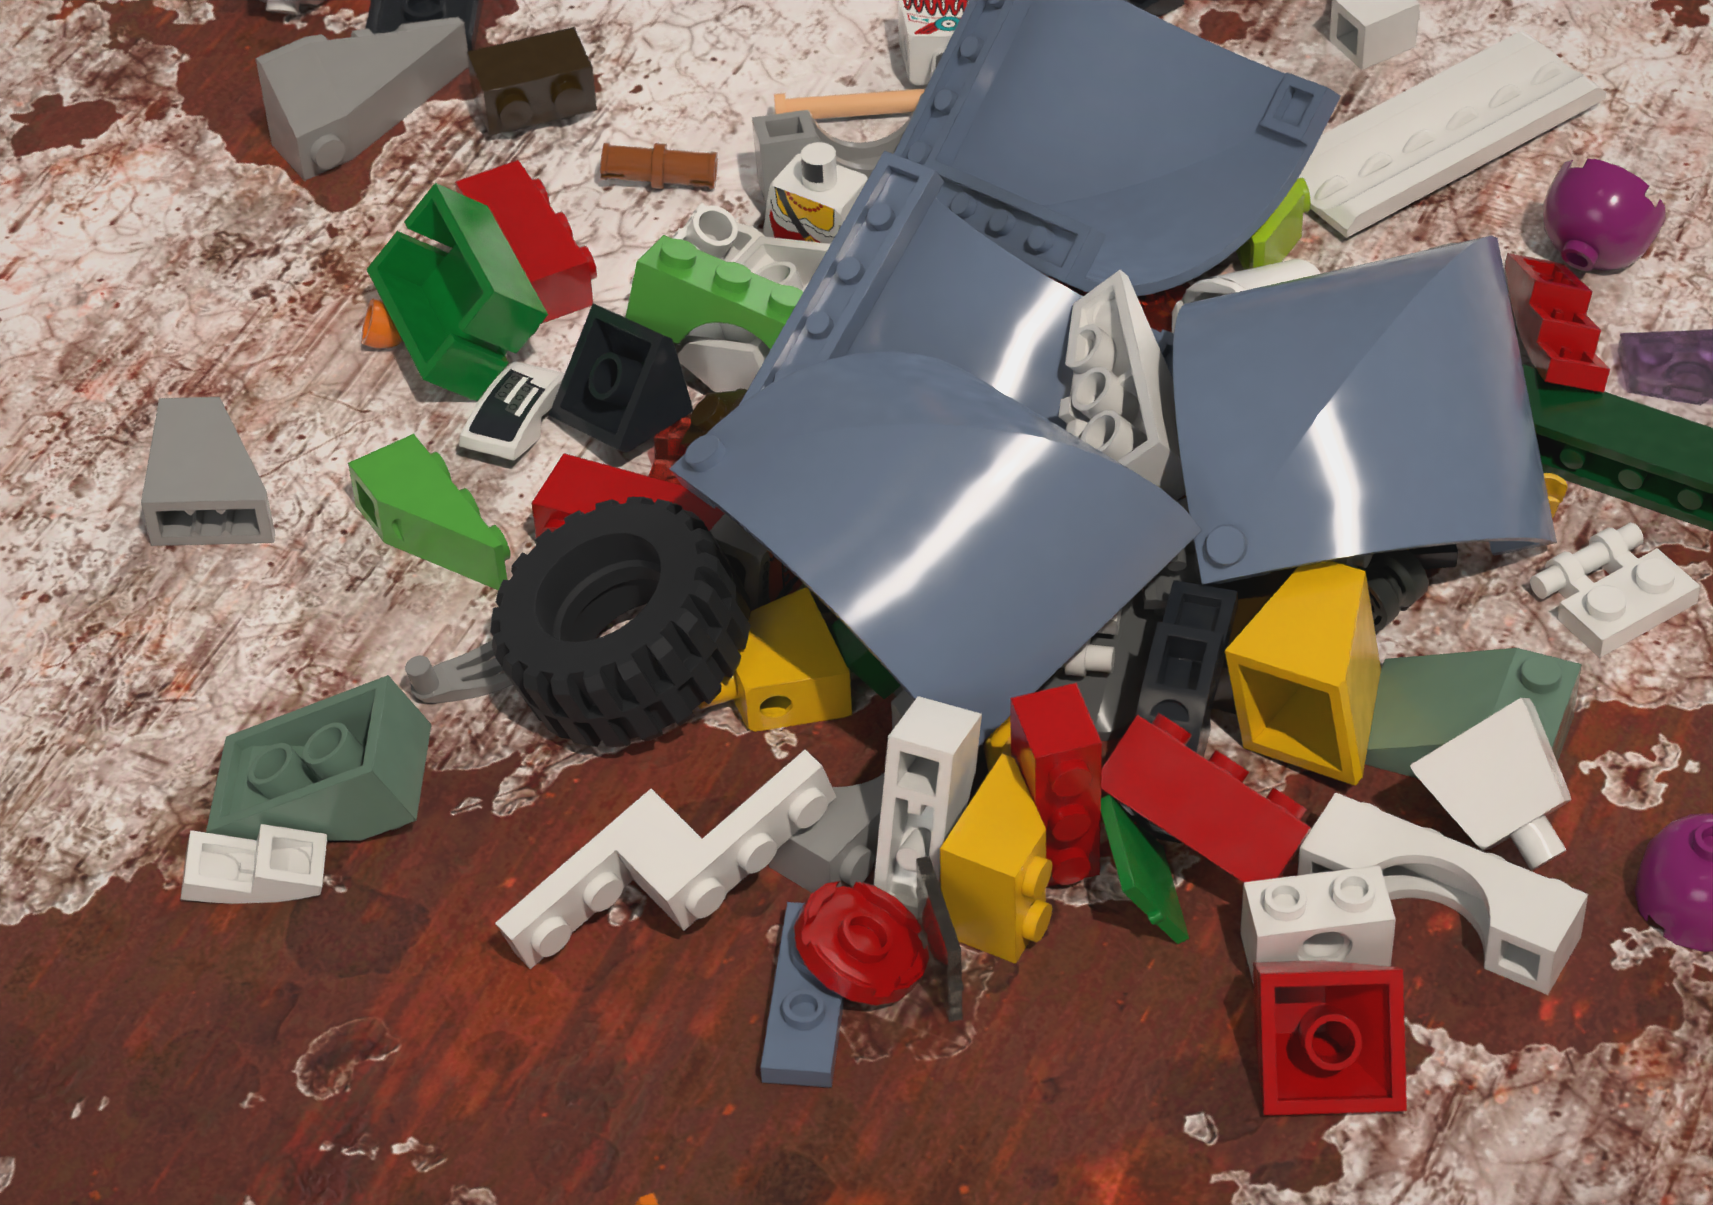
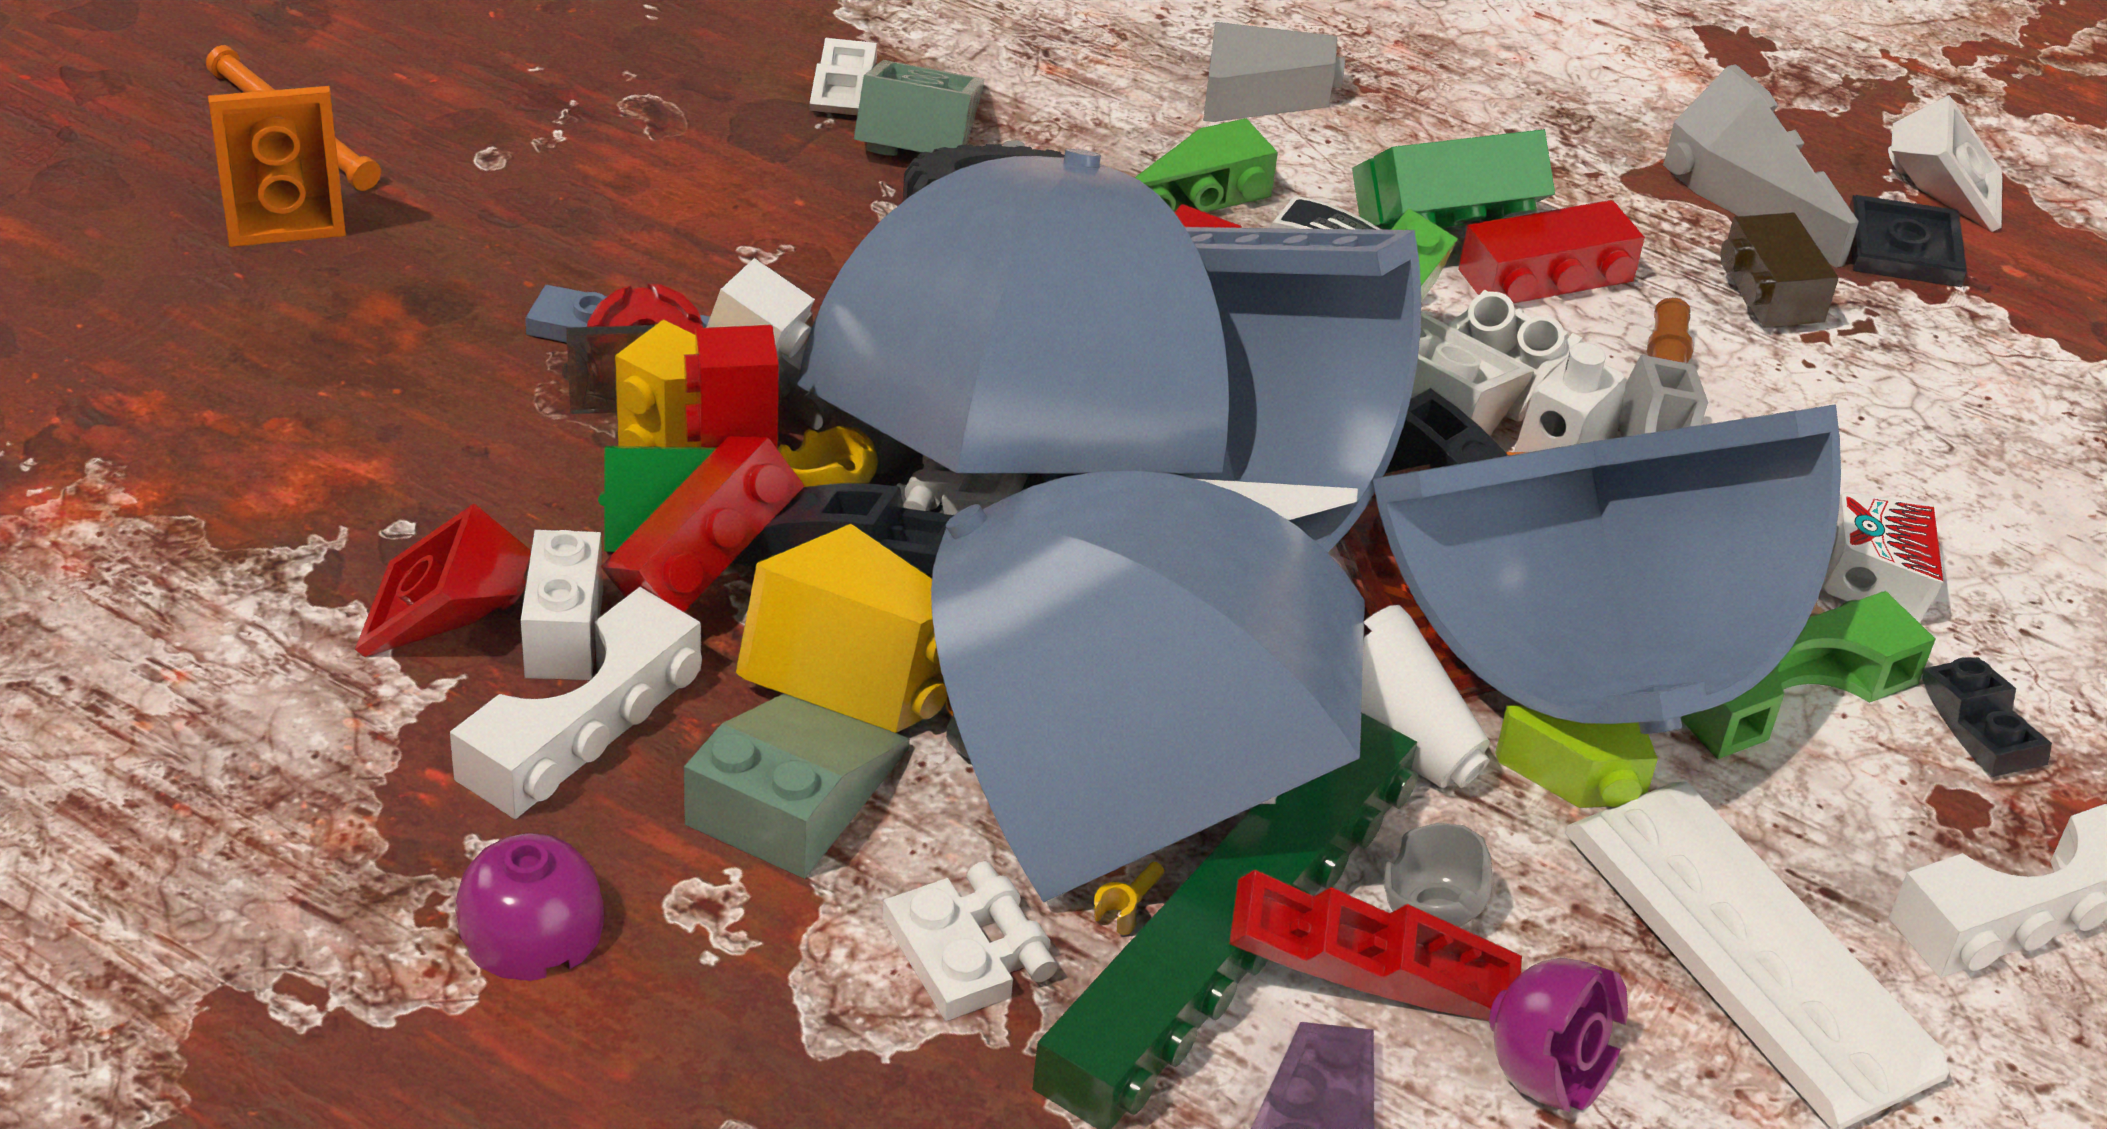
camera: 90 degrees right, 5 degrees down
white bracket [495,750,836,969] -> none
white torso [1410,698,1571,871] -> none

